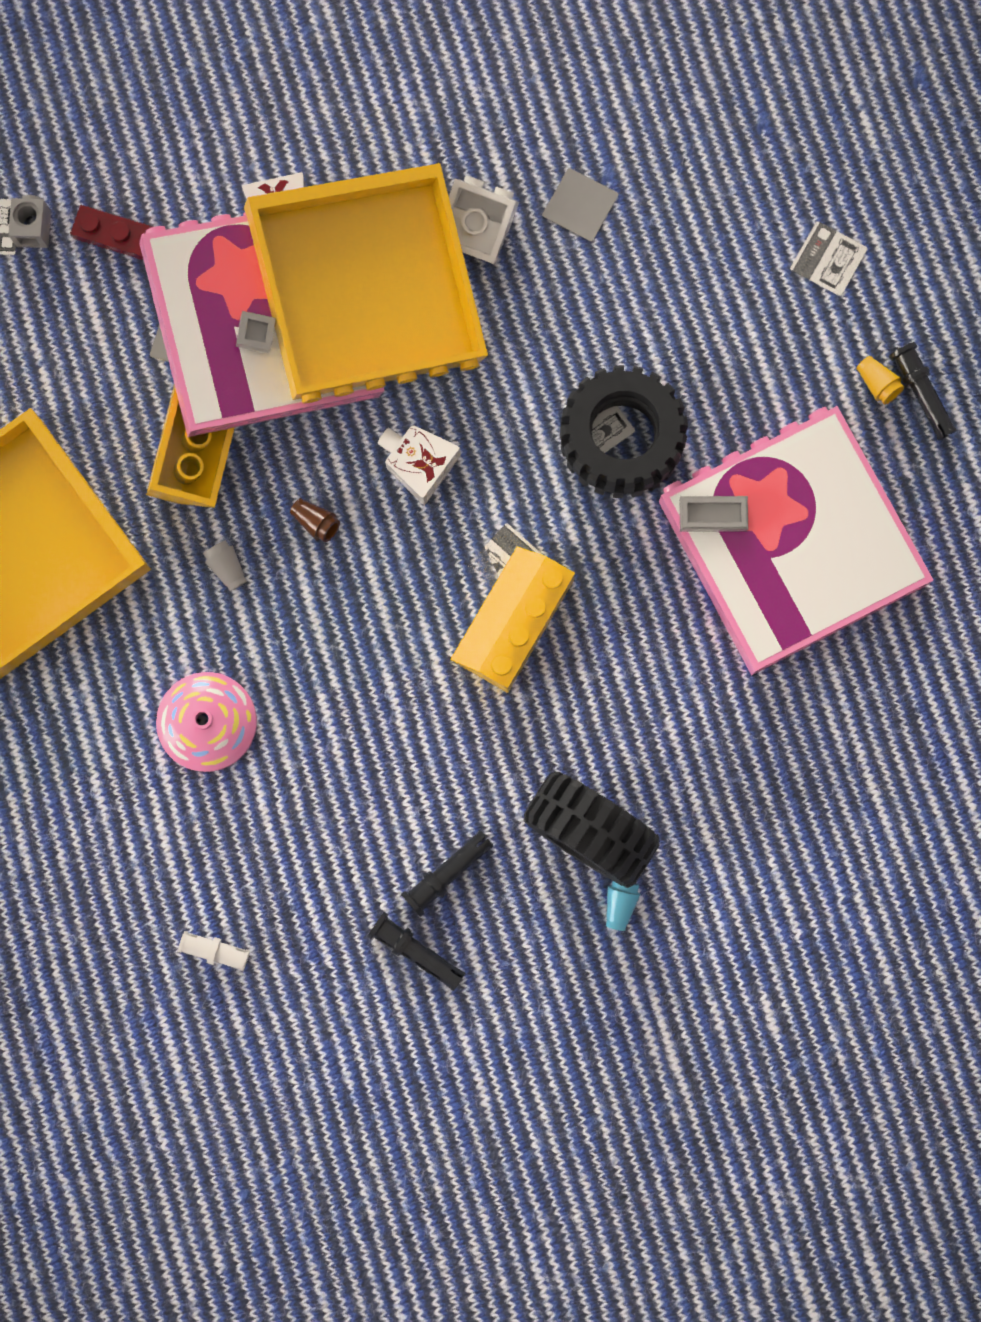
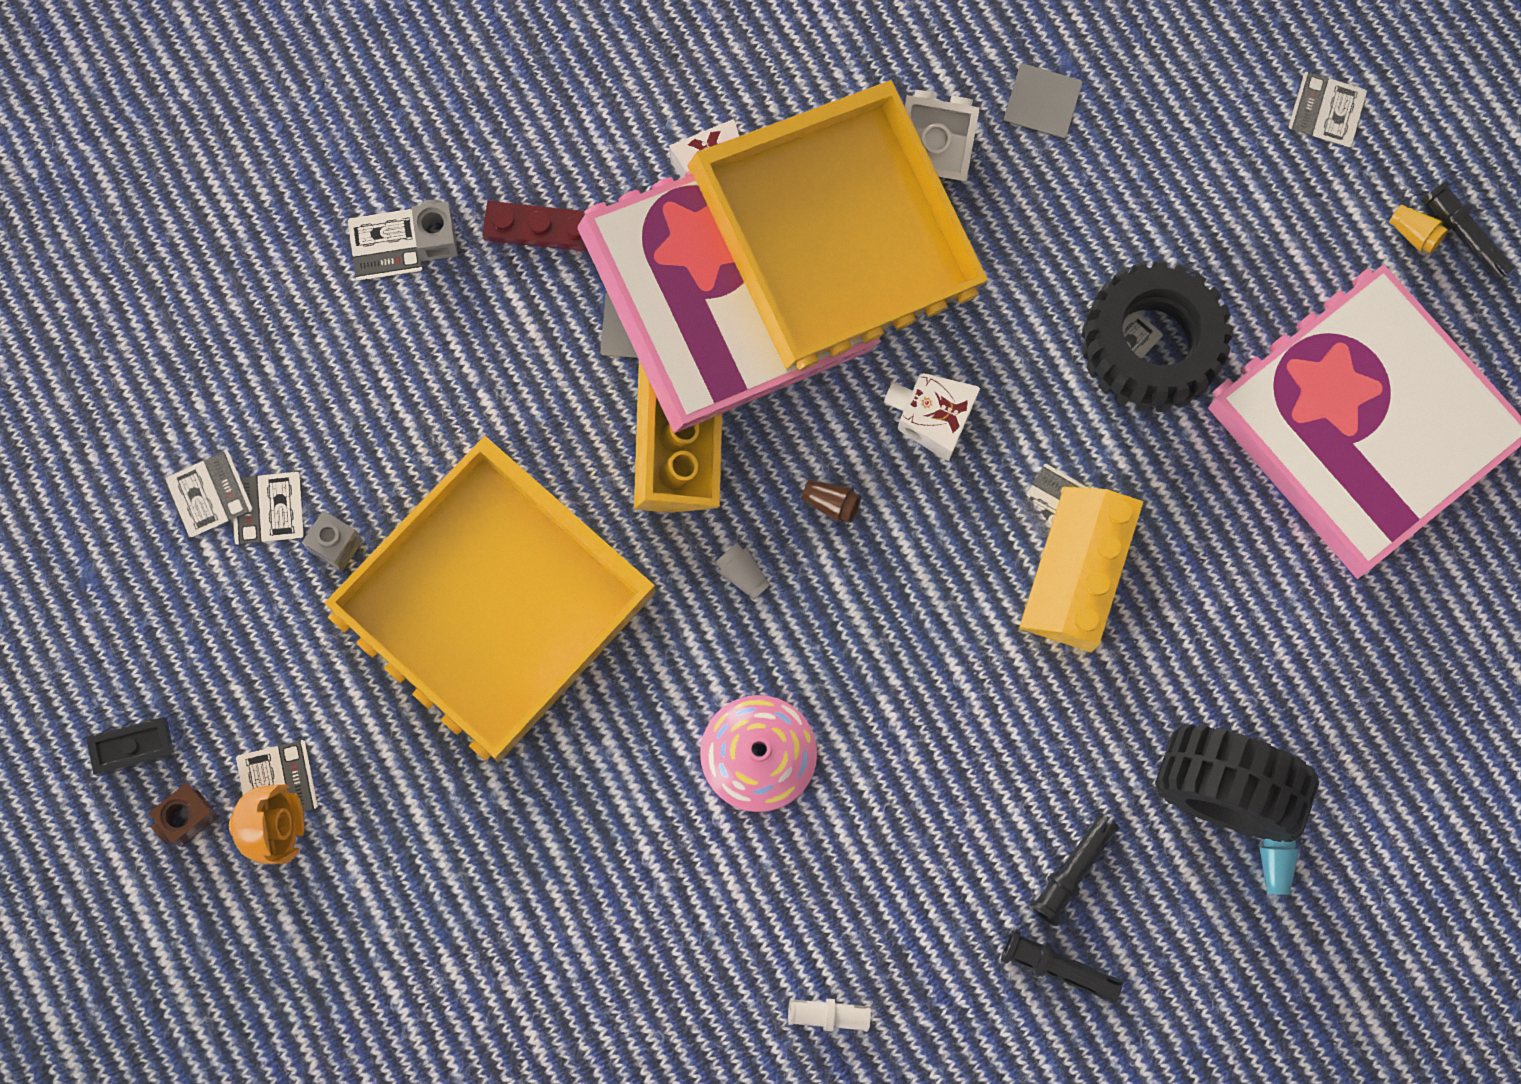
camera: 20 degrees left, 5 degrees down
light grey plate [236,311,276,353] -> none
light grey tile [679,496,748,532] -> none

